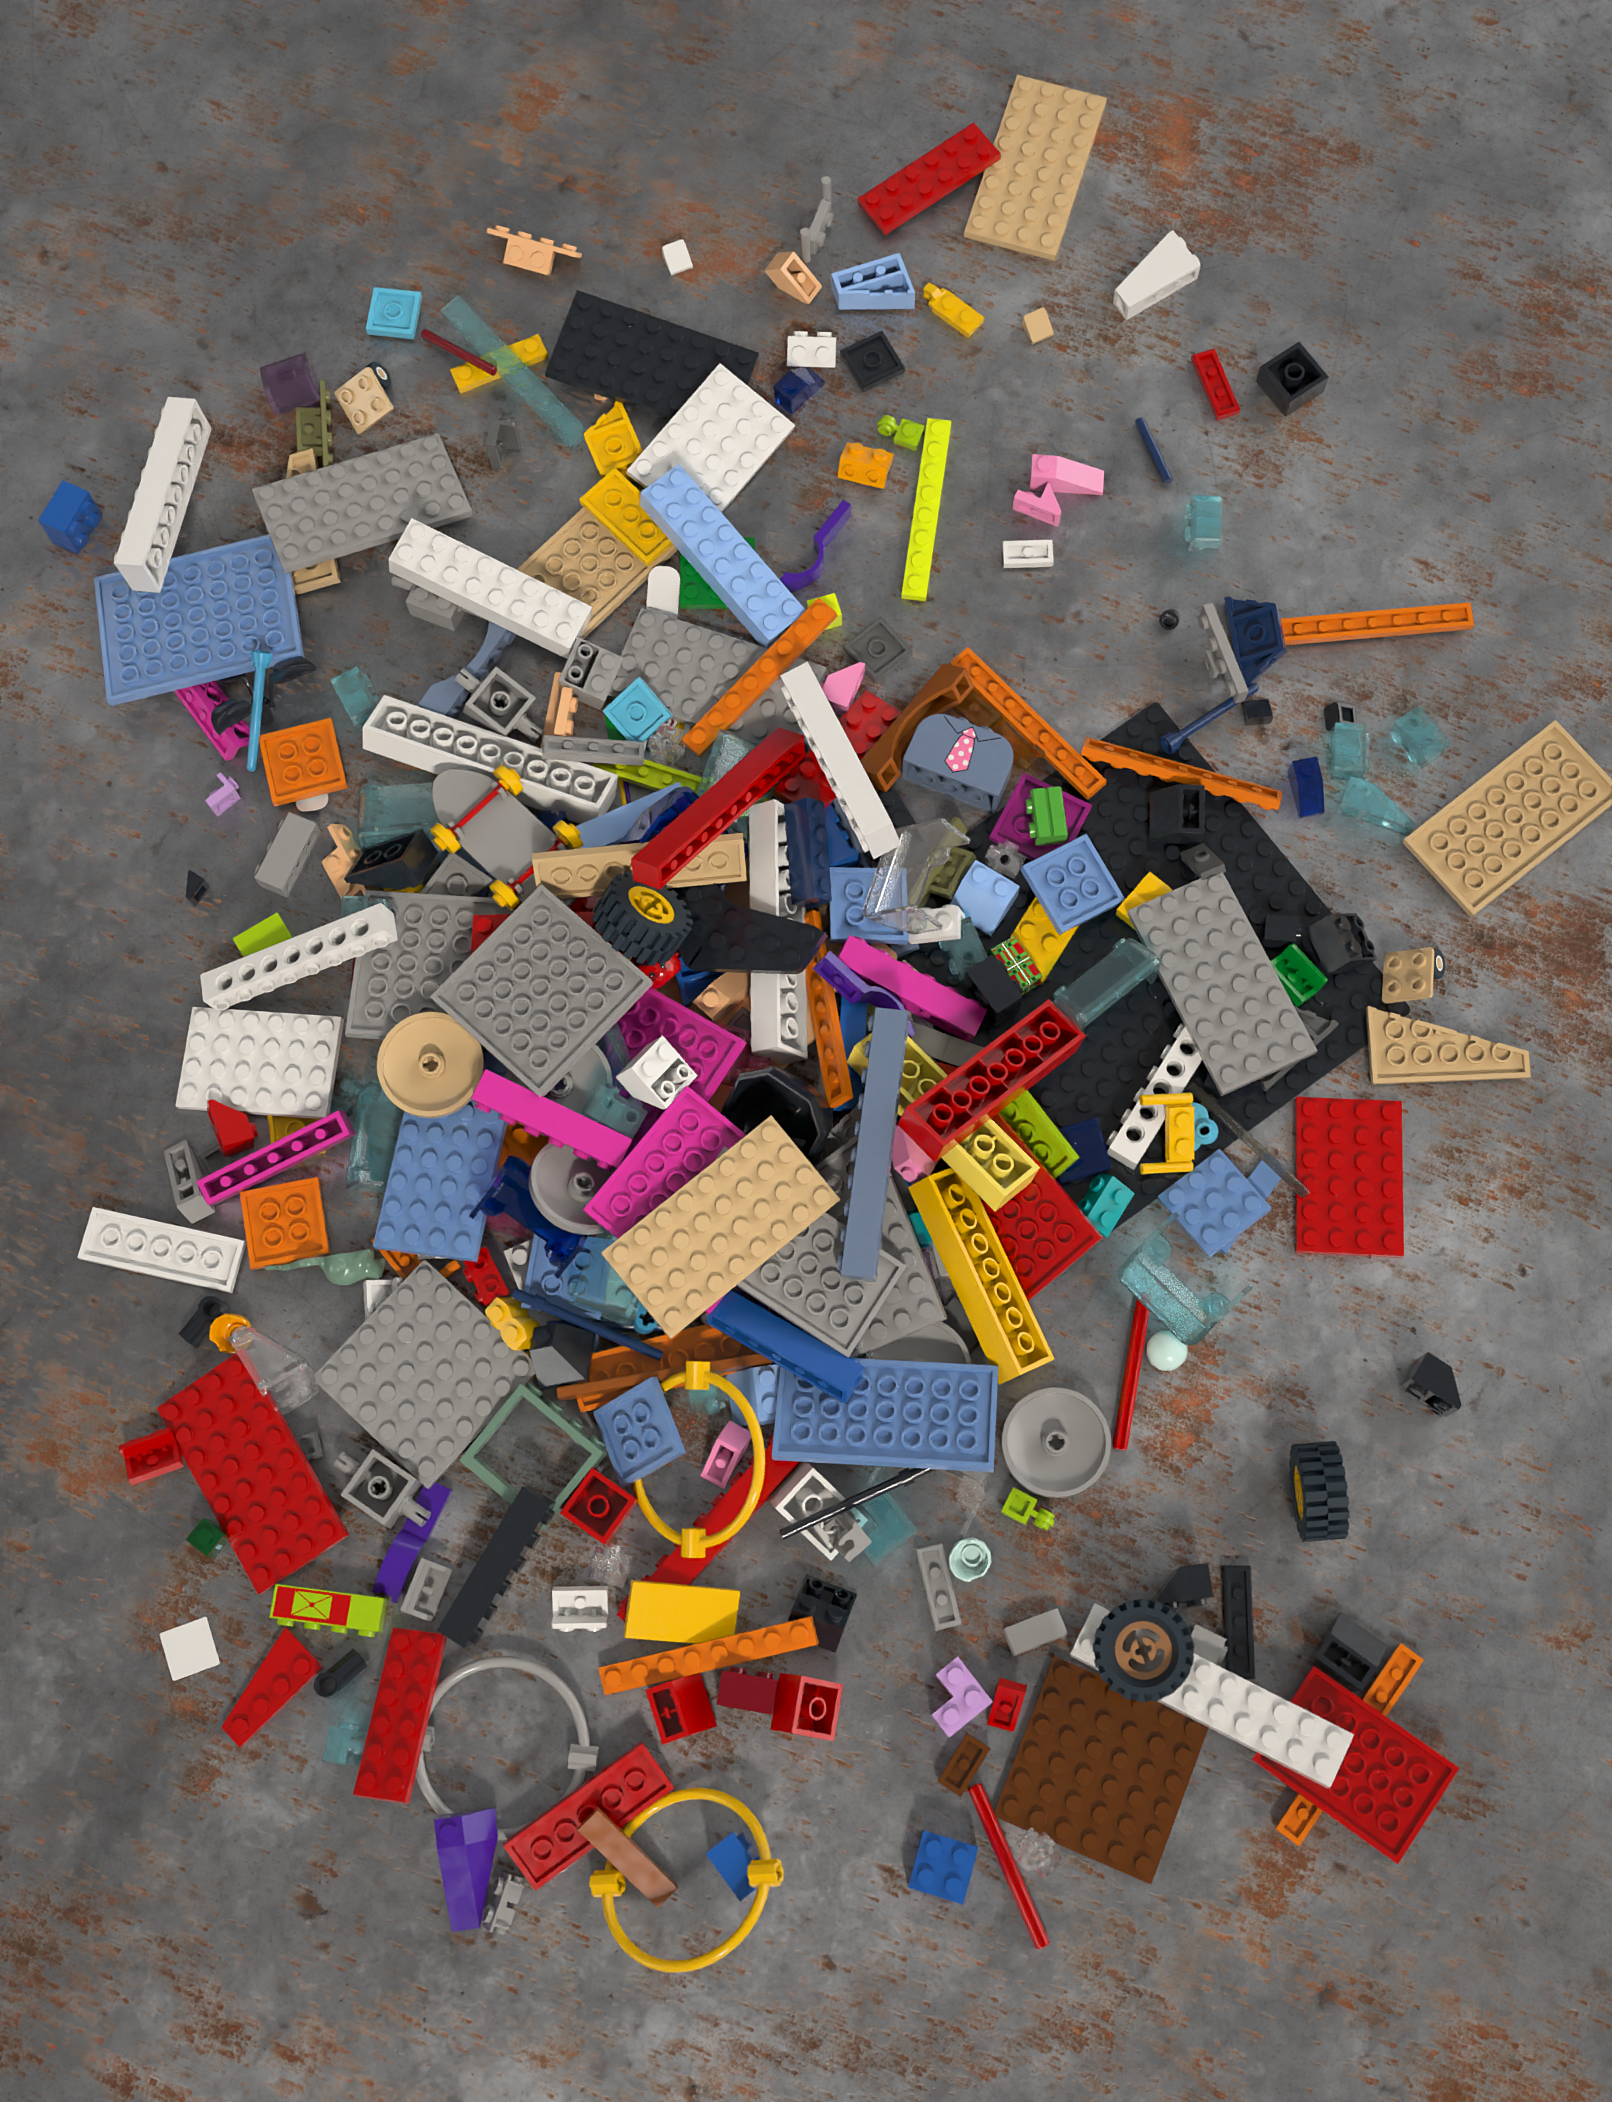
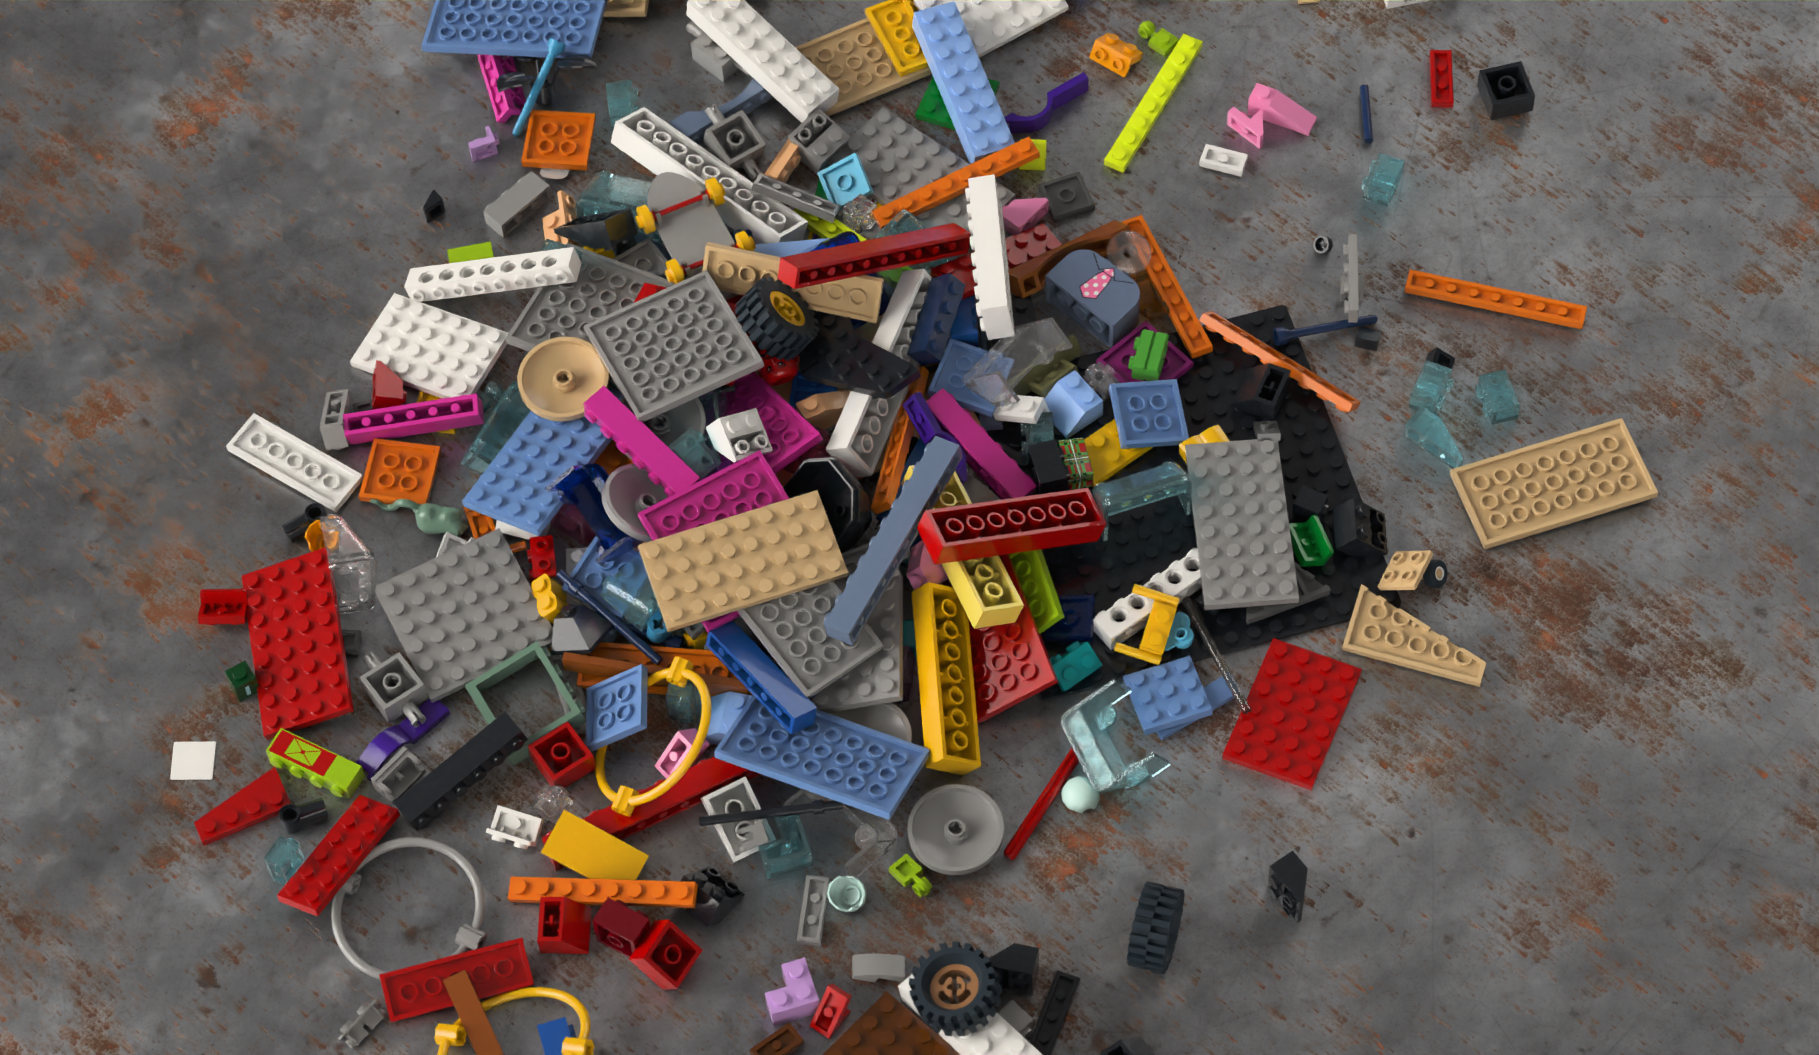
camera: 20 degrees right, 15 degrees down
dark purple wedge [434,1807,498,1932] -> none
white sticker [646,566,680,619] -> none
dark blue wing [1224,597,1287,686] -> none
clear blue slope [1287,756,1325,819] -> none
none -> clear dish [1107,231,1151,274]

